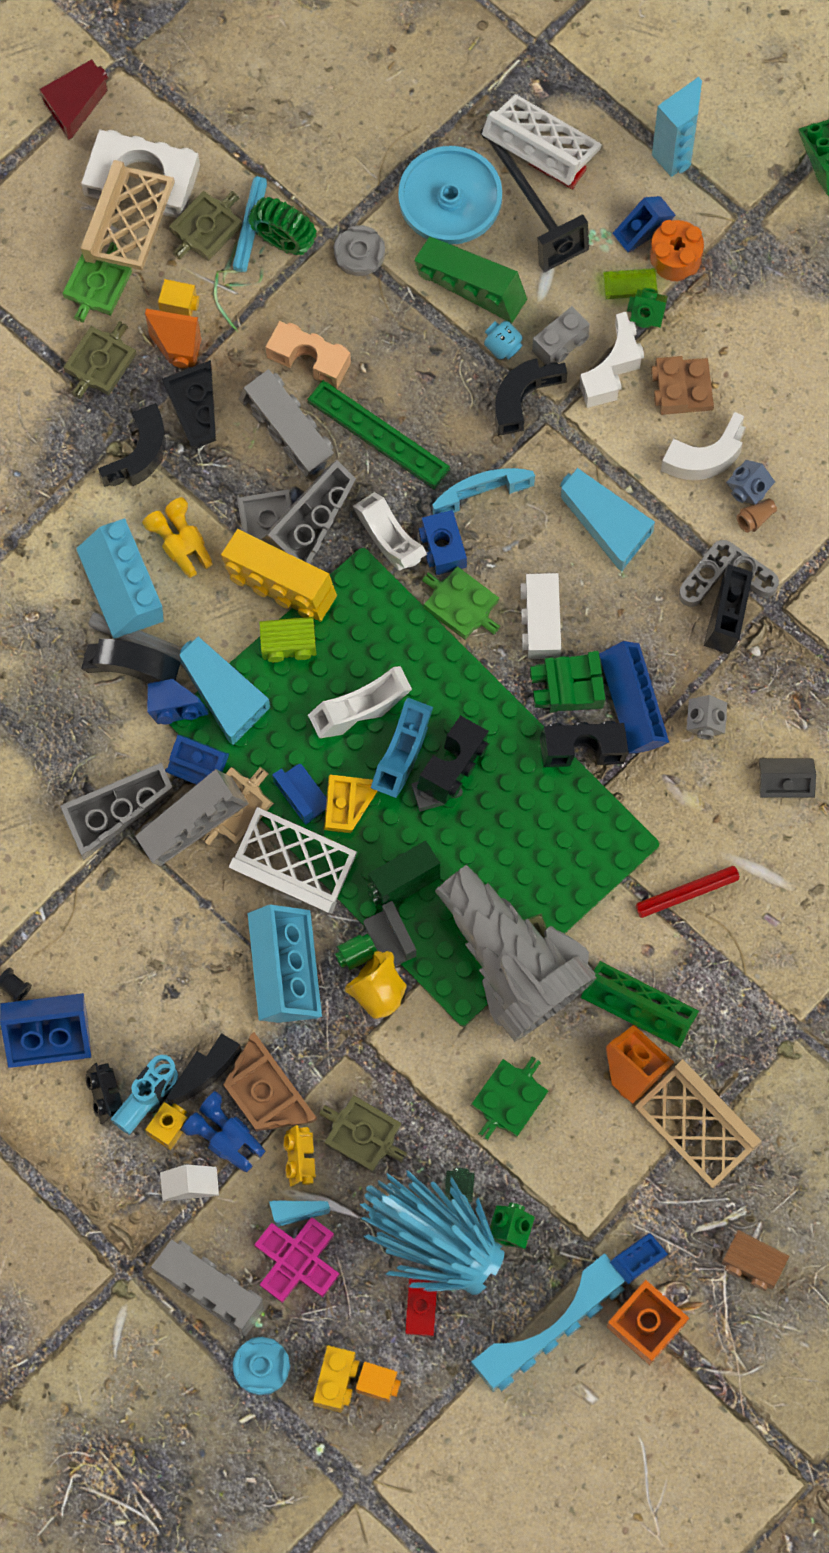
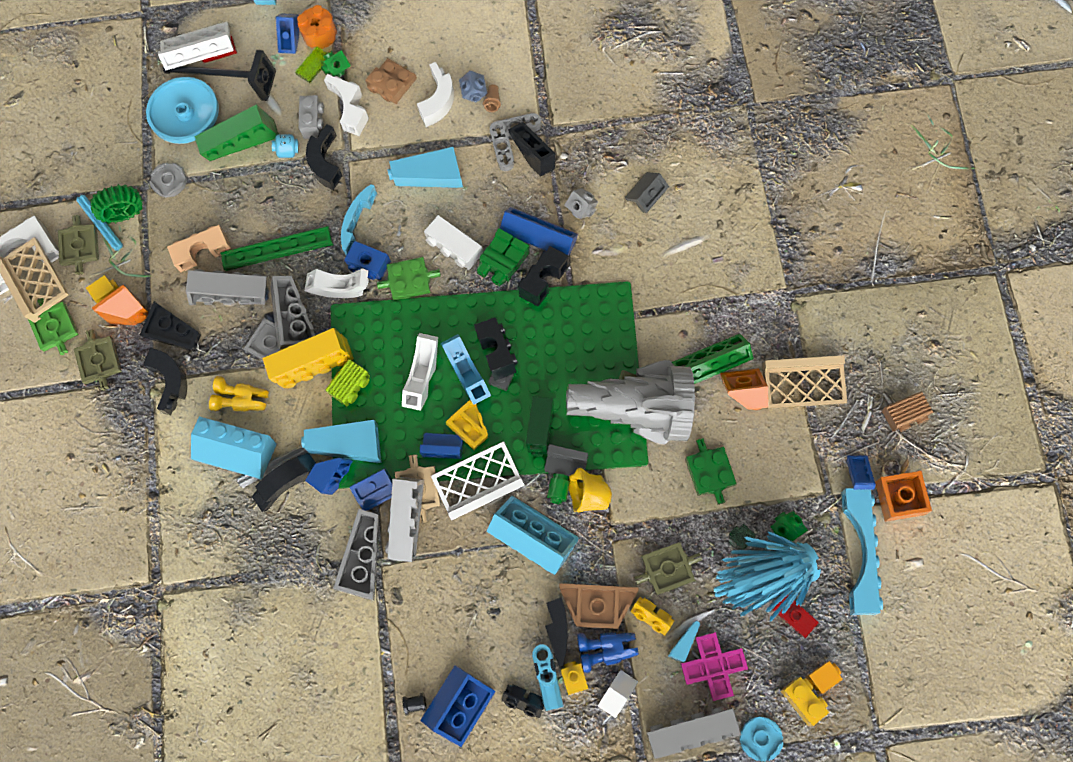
camera: 45 degrees left, 0 degrees up
red axle [636,866,740,918] -> none

